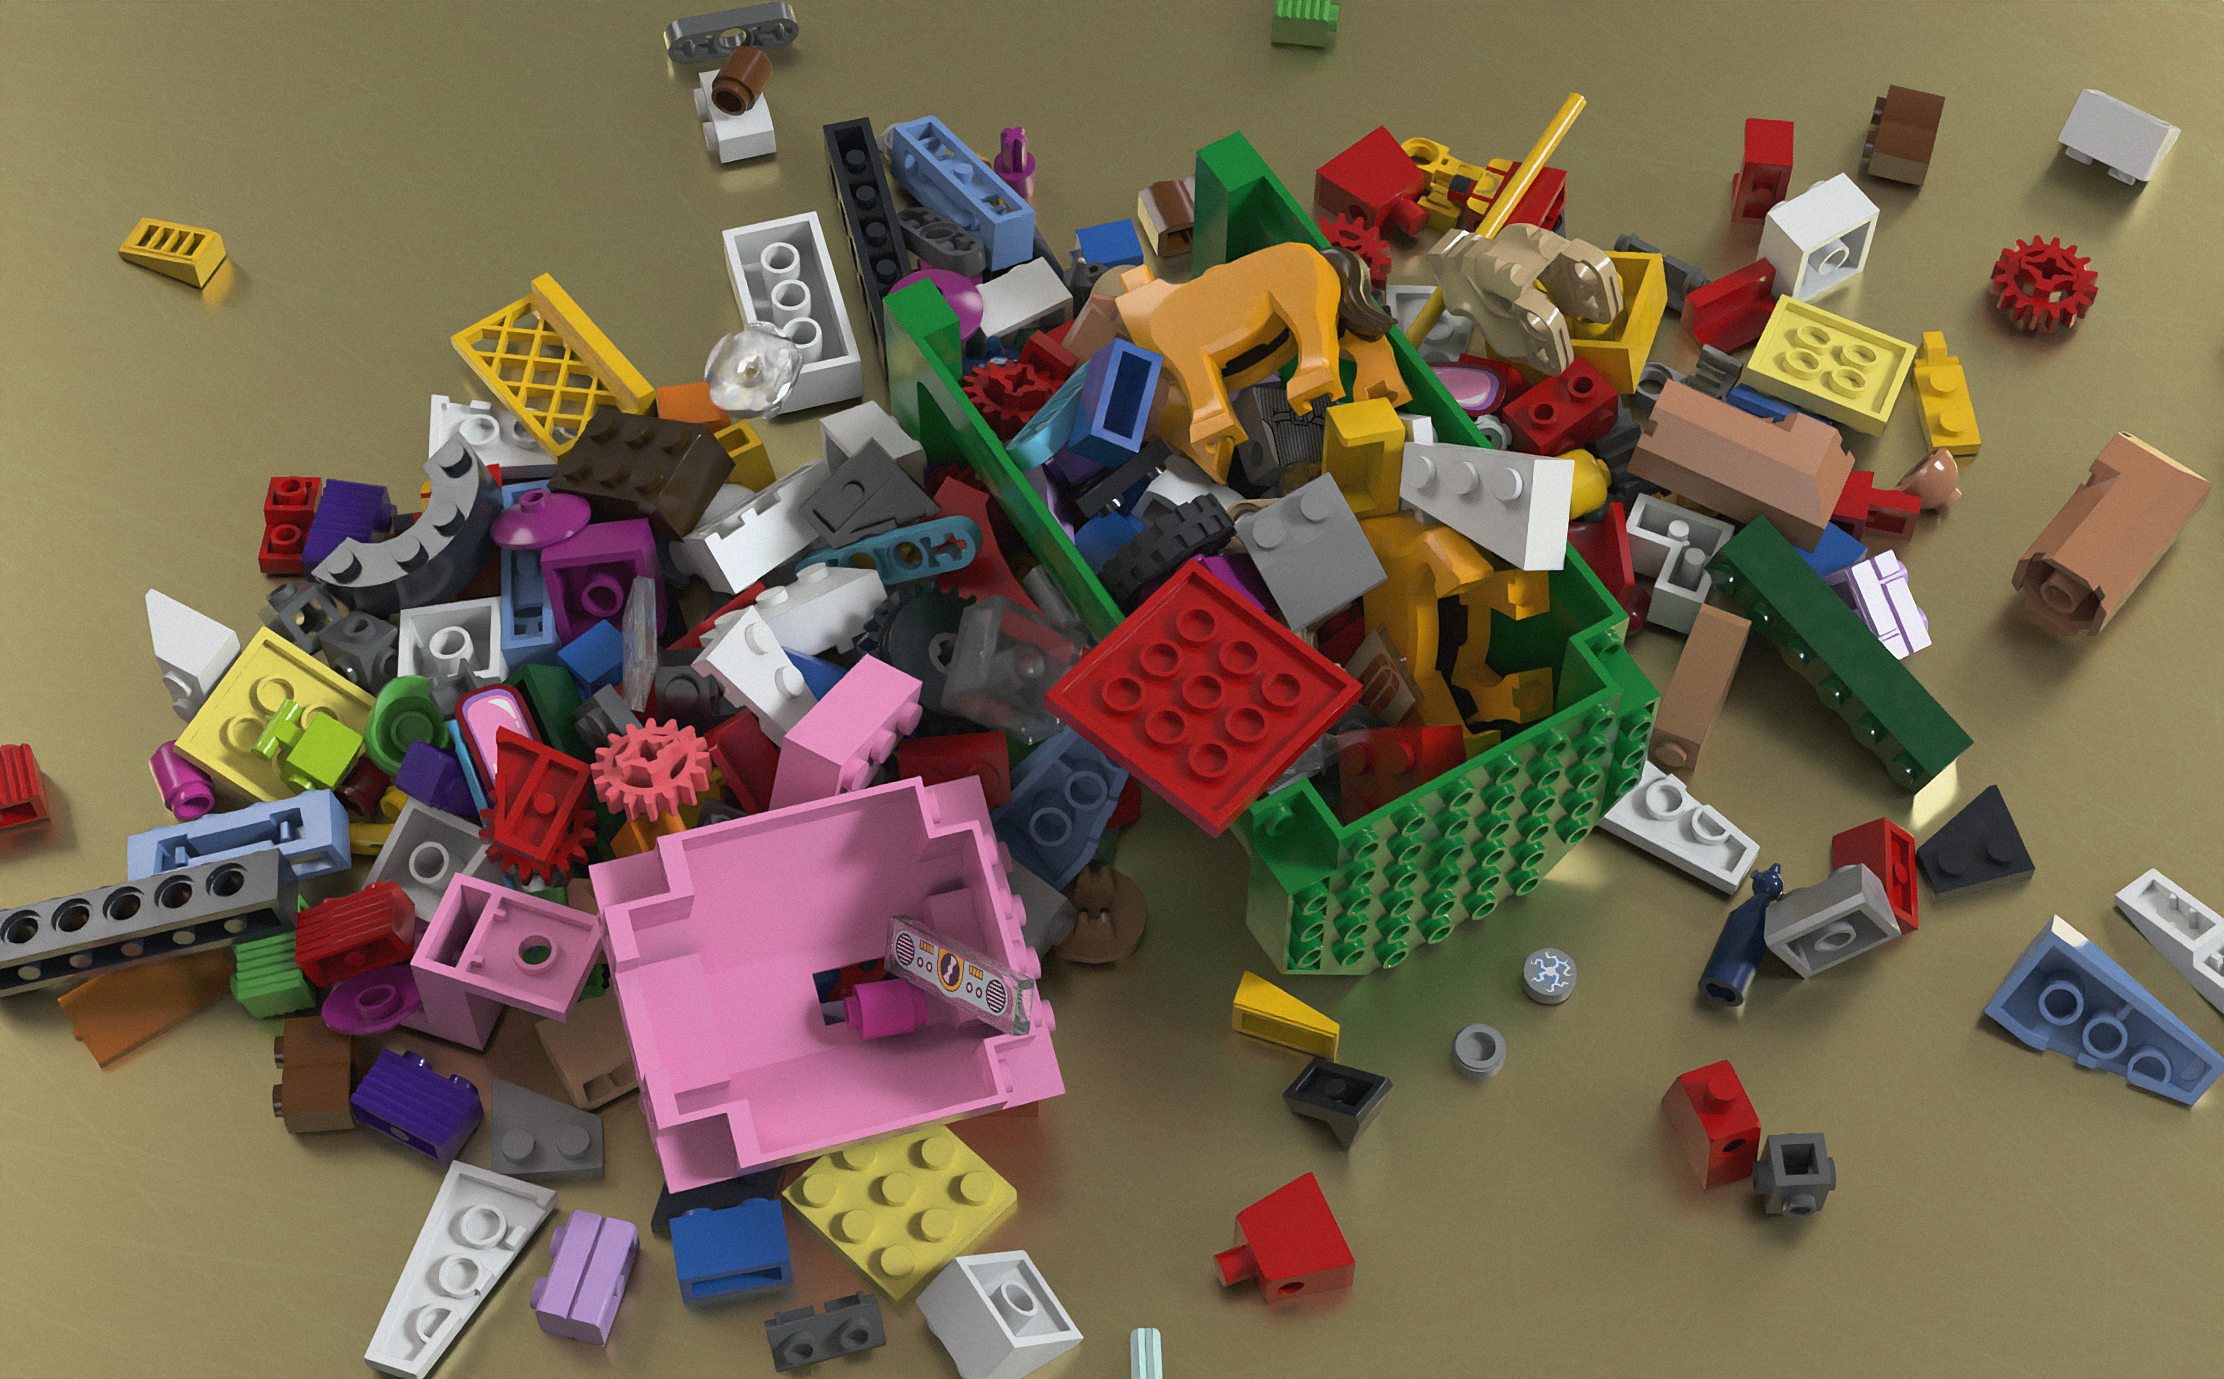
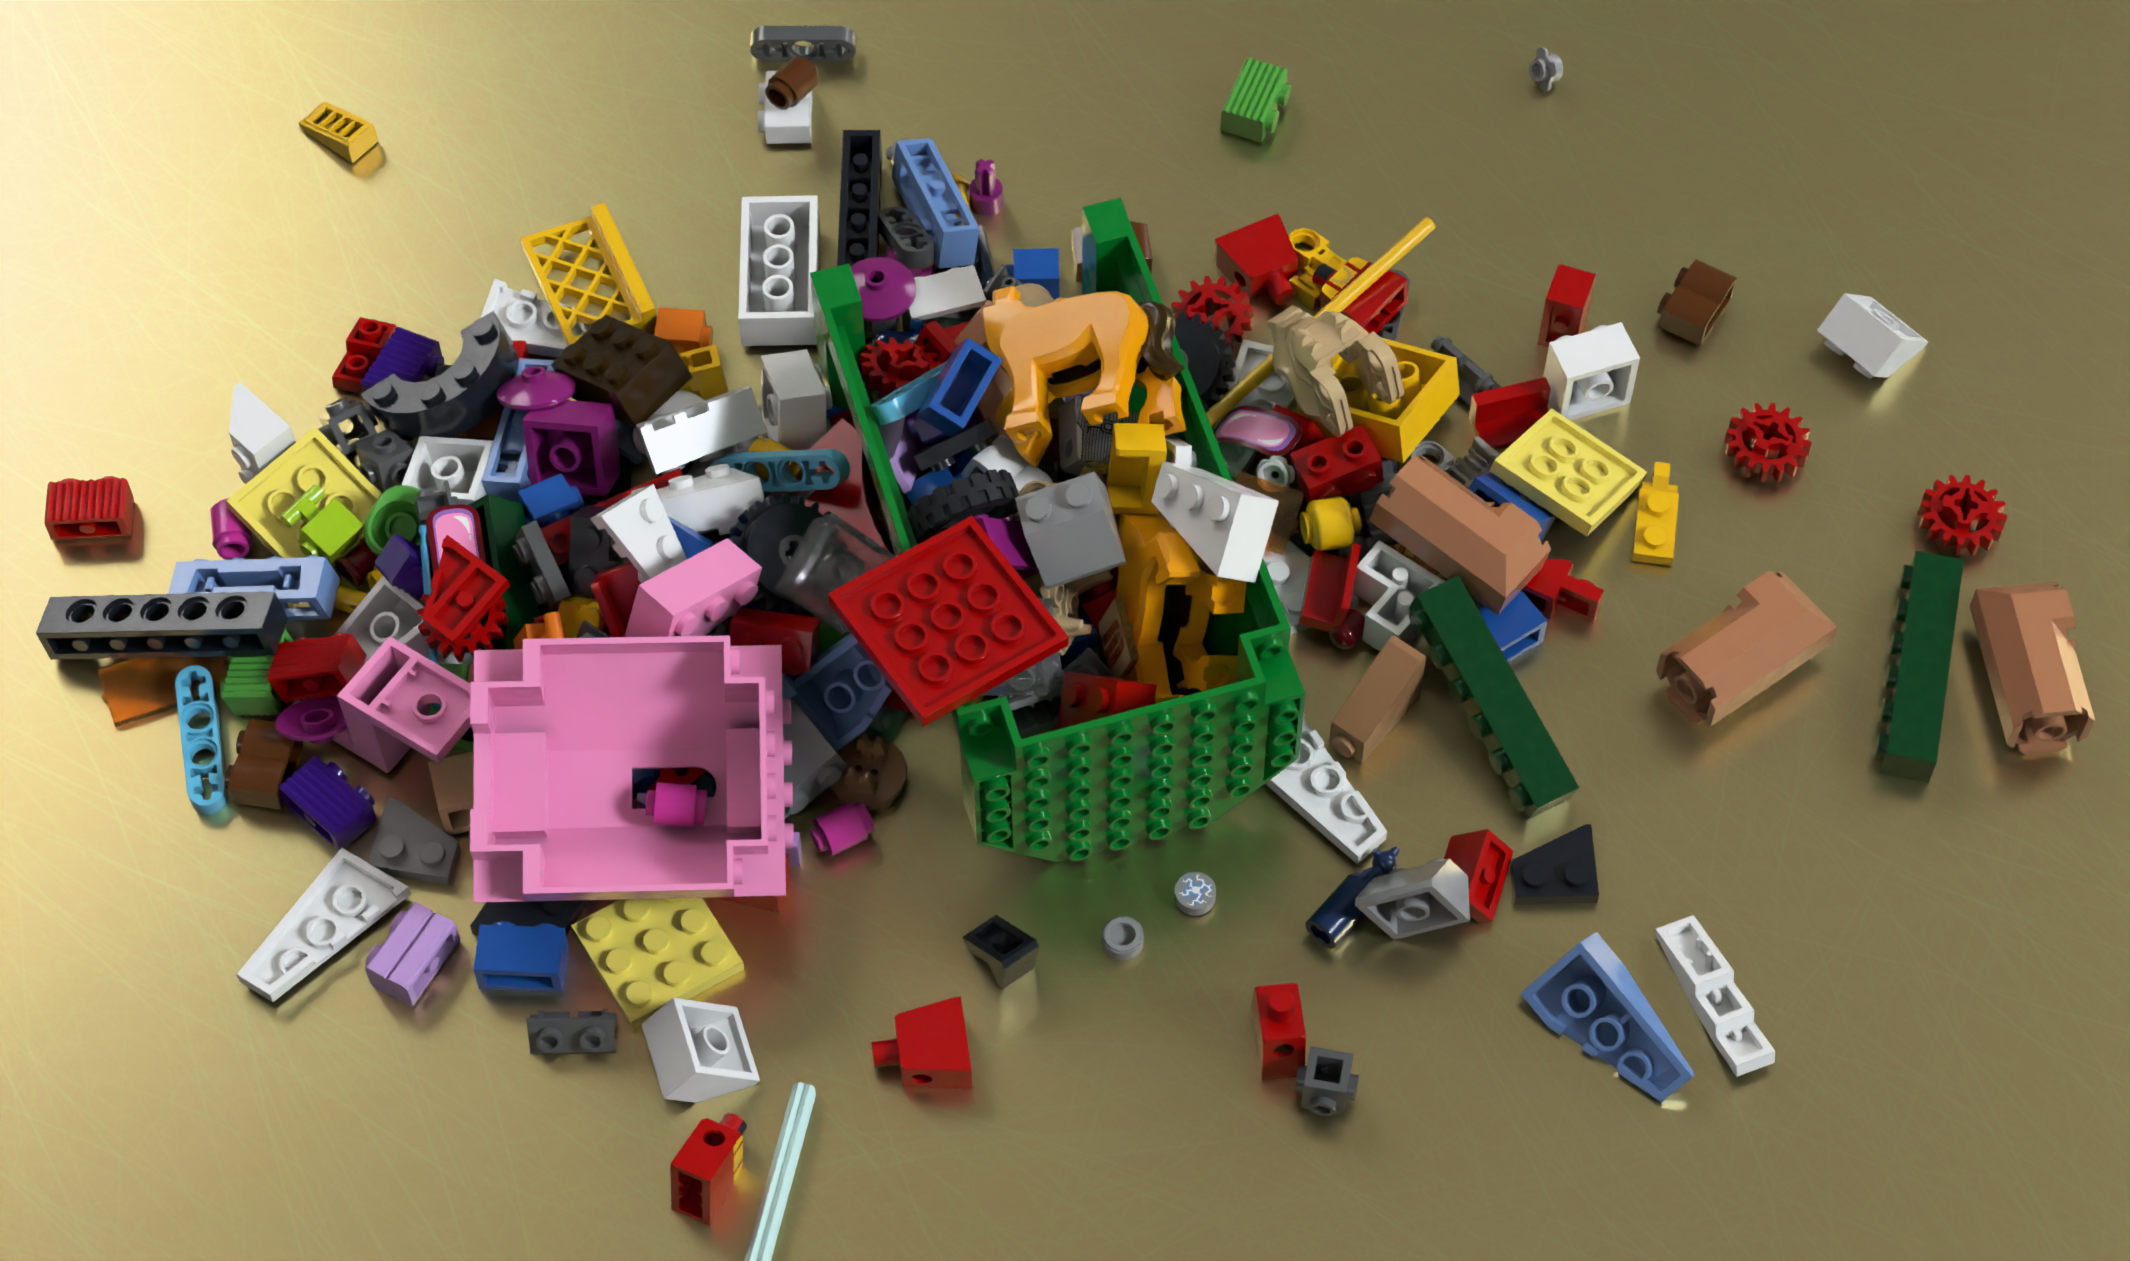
camera: 15 degrees right, 0 degrees up
coral gear [591,718,713,822] -> none
clear tile [622,575,658,712] -> none
clear plate [704,321,805,420] -> none
black wing [798,437,942,548] -> none
tile [884,914,1035,1037] -> none
yellow slope [1231,970,1340,1060] -> none
brick [1823,549,1932,659] -> none
nougat brick [1894,448,1962,514] -> none
none -> medium azure beam [175,665,228,814]
none -> dark pink brick [810,801,875,856]

